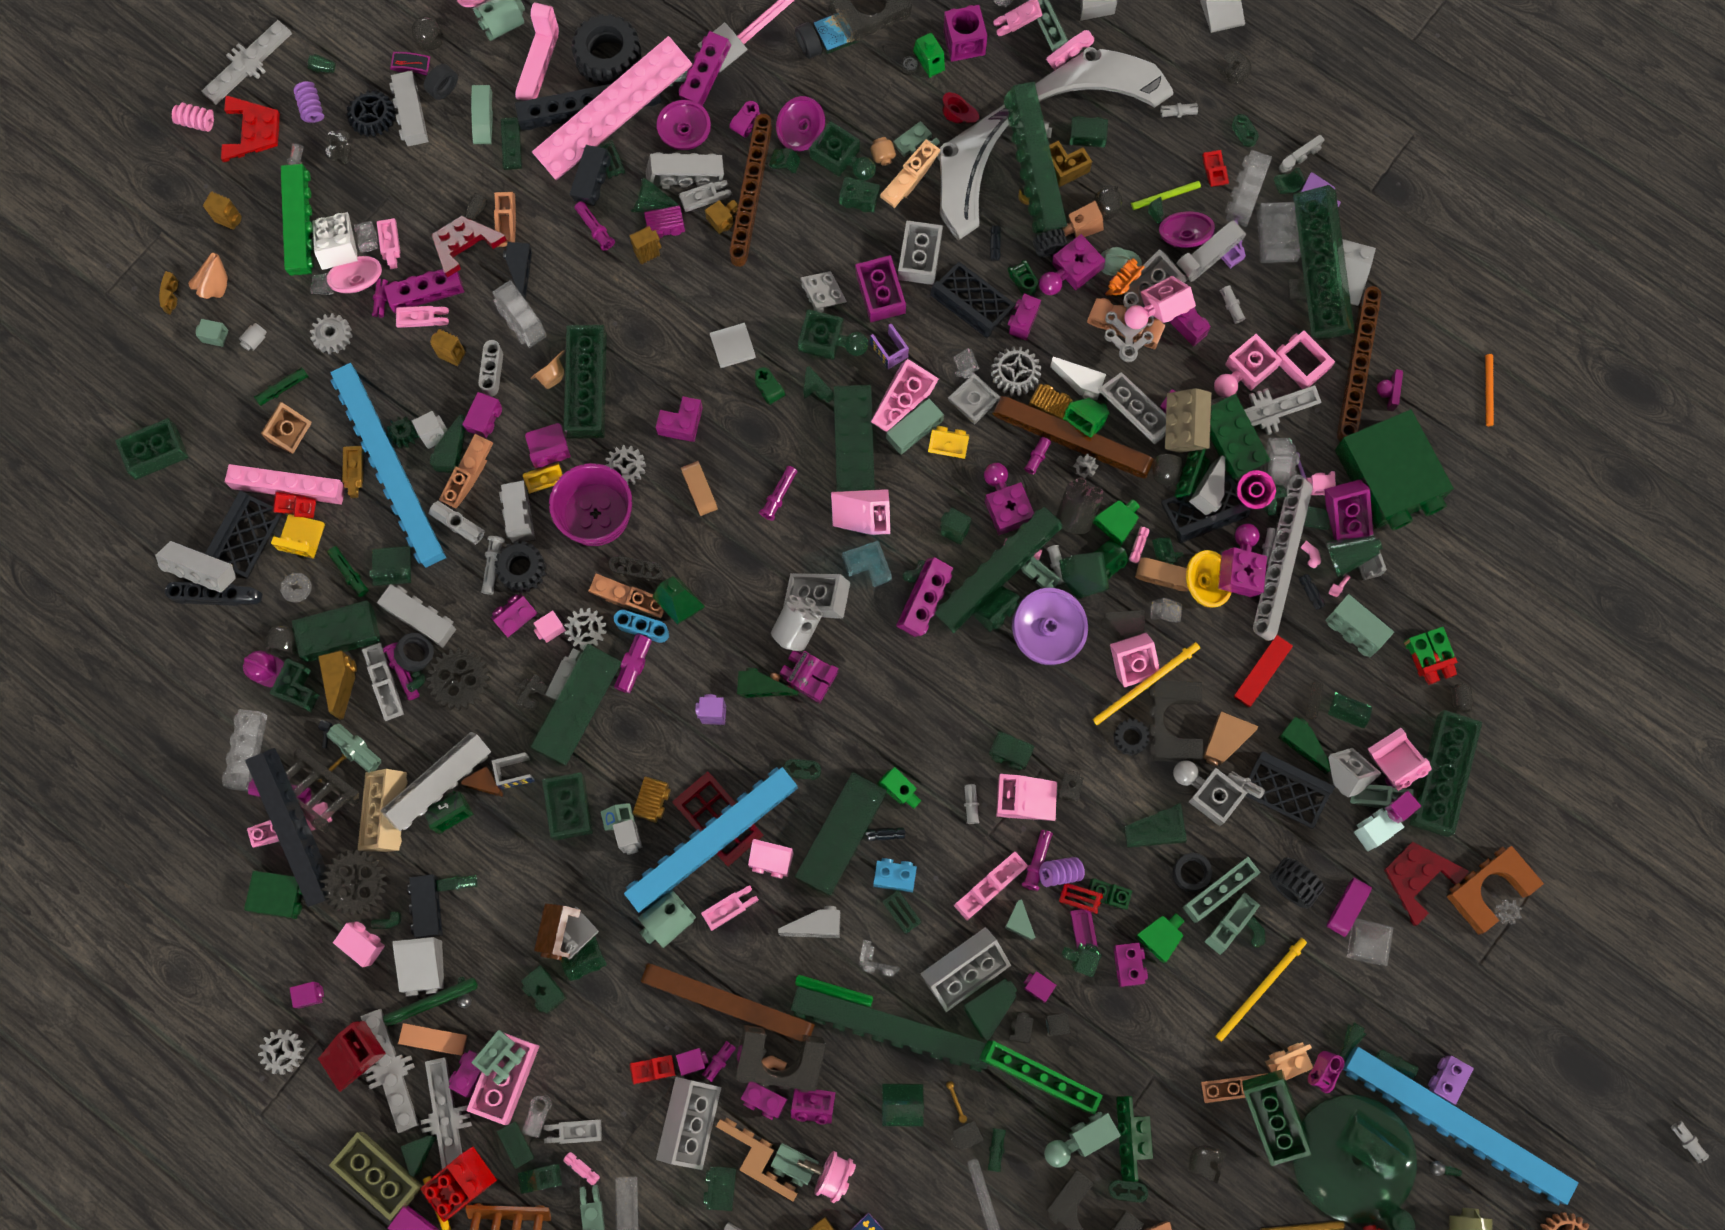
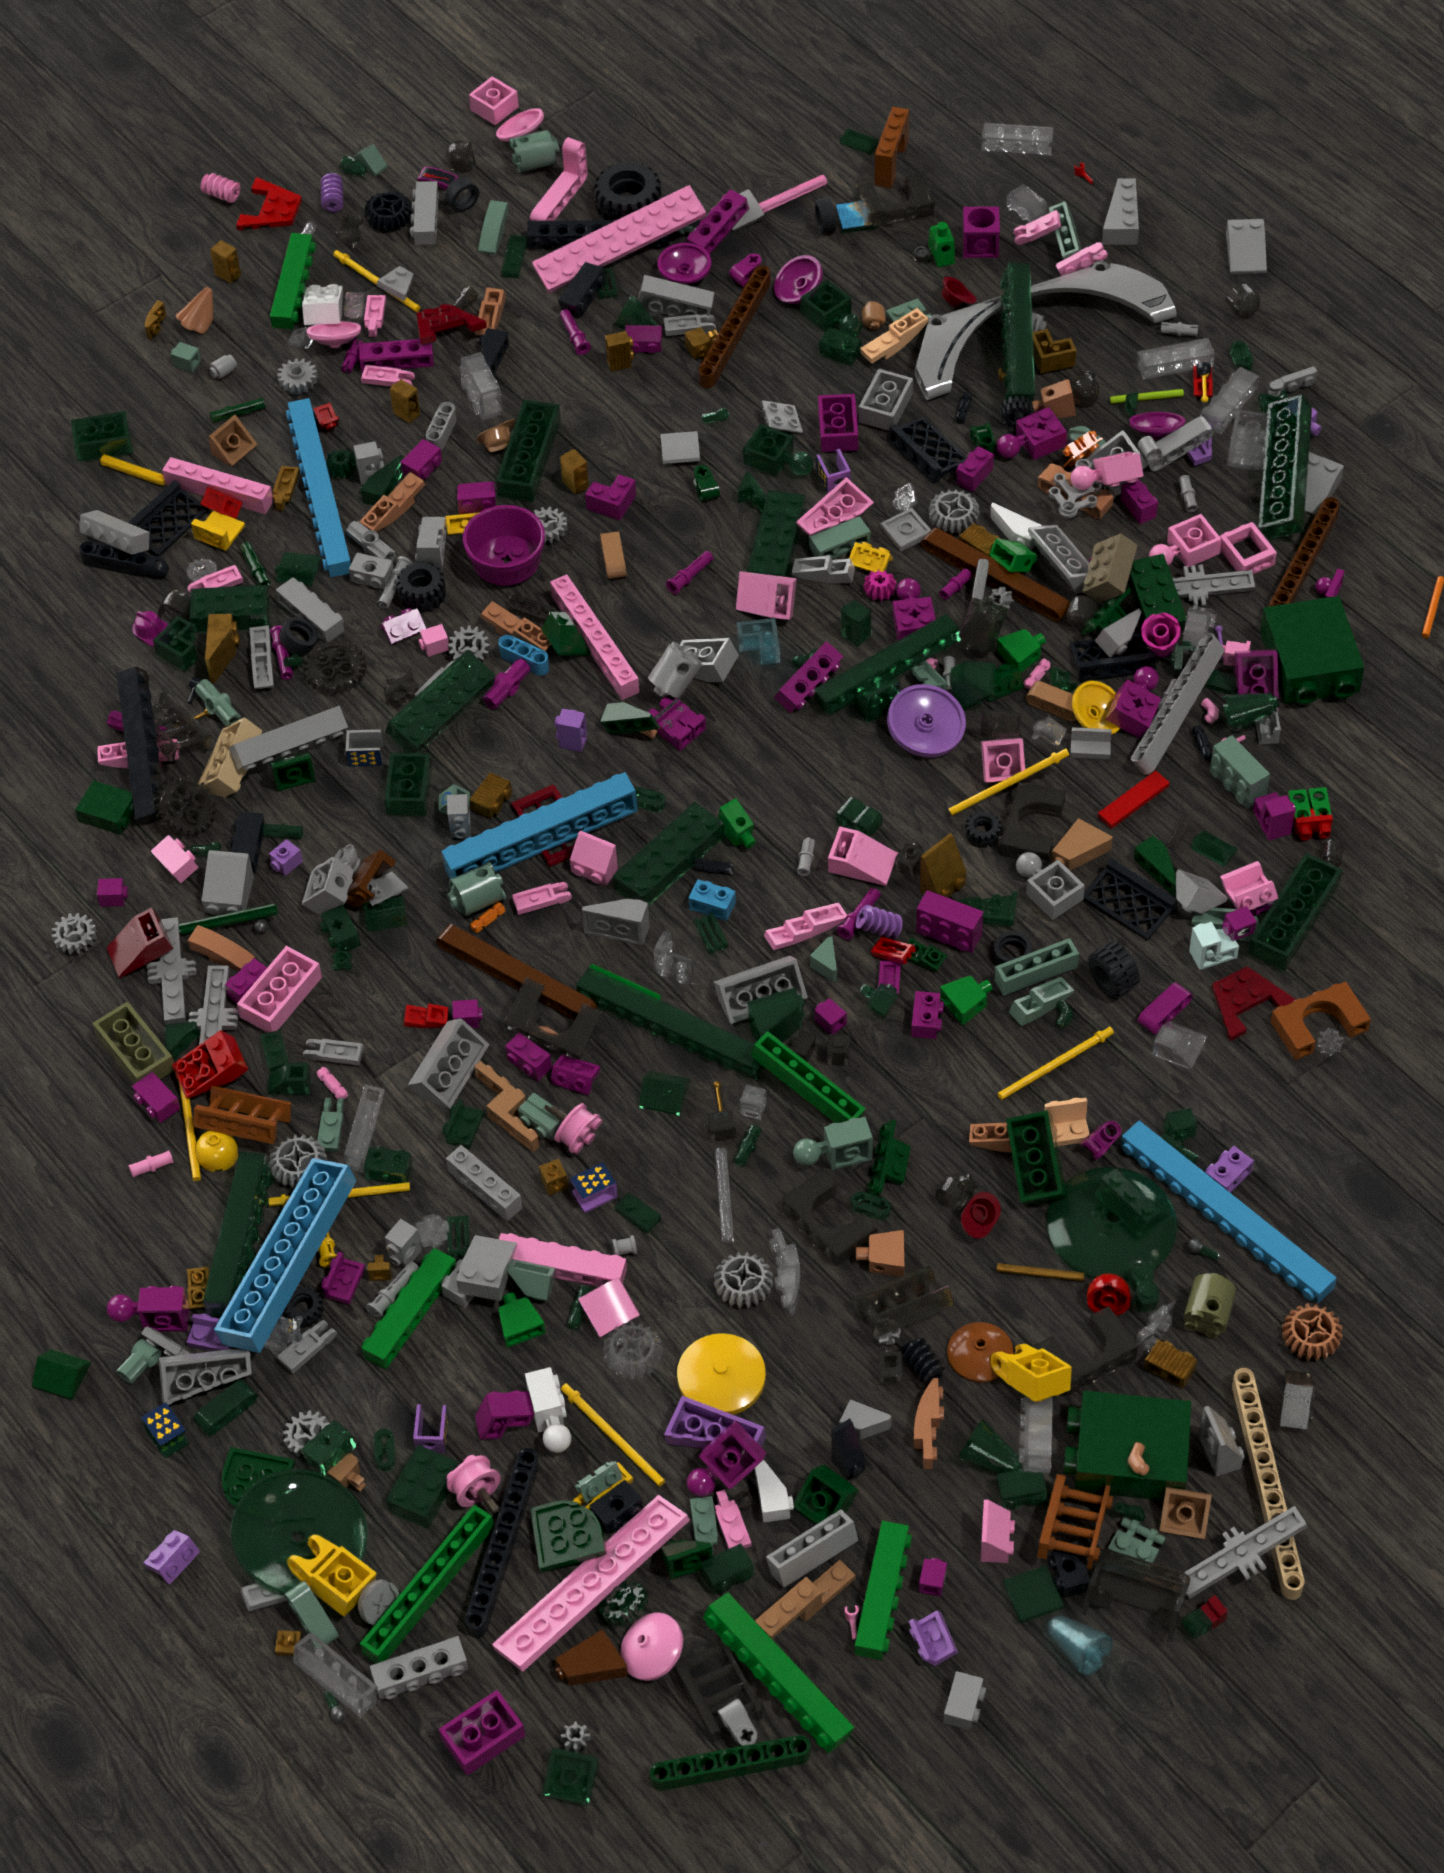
camera: 15 degrees right, 20 degrees down
light grey hinge [202,20,292,105] -> none
clear brick [222,709,267,791] -> none
reddish brown slope [461,766,503,797] -> none
sand green plate [471,1030,526,1085] -> none
clear piece [522,1095,552,1138] -> none
magenta pin [702,1041,736,1082] -> none
clear green bracket [769,148,800,173] -> none
clear green brick [1069,116,1108,148] -> none
light grey axle [1227,771,1265,798] -> none
clear green cone [1339,1023,1367,1060] -> none
none -> yellow axle [100,454,165,486]
none -> bright pink hinge [188,565,243,601]
none -> medium lavender brick [269,839,303,876]
none -> light grey brick [302,844,361,916]
none -> red bracket [313,403,339,431]
none -> clear green plate [332,951,352,971]
none -> yellow bar [333,250,421,312]
none -> light grey brick [349,553,394,589]
none -> sand green slope [351,144,388,176]
none -> light grey wing [377,266,413,301]
none -> orange axle [470,902,505,933]
none -> bright pink brick [550,574,639,700]
none -> pearl gold brick [560,449,589,494]
none -> clear green arm [702,408,729,423]
none -> clear brick [740,1085,767,1120]
none -> light grey slope [792,555,855,583]
none -> dark pink gear [864,569,896,602]
none -> magenta brick [916,890,983,953]
none -> pearl gold slope [920,833,966,898]
none -> dark red piece [961,1192,1001,1239]
none -> light grey axle [967,559,989,631]
none -> light grey panel [1070,727,1112,759]
none -> clear brick [1137,338,1215,380]
none -> clear green brick [1163,1108,1197,1142]
none -> hinge [1196,362,1211,403]
none -> magenta brick [1253,792,1296,841]

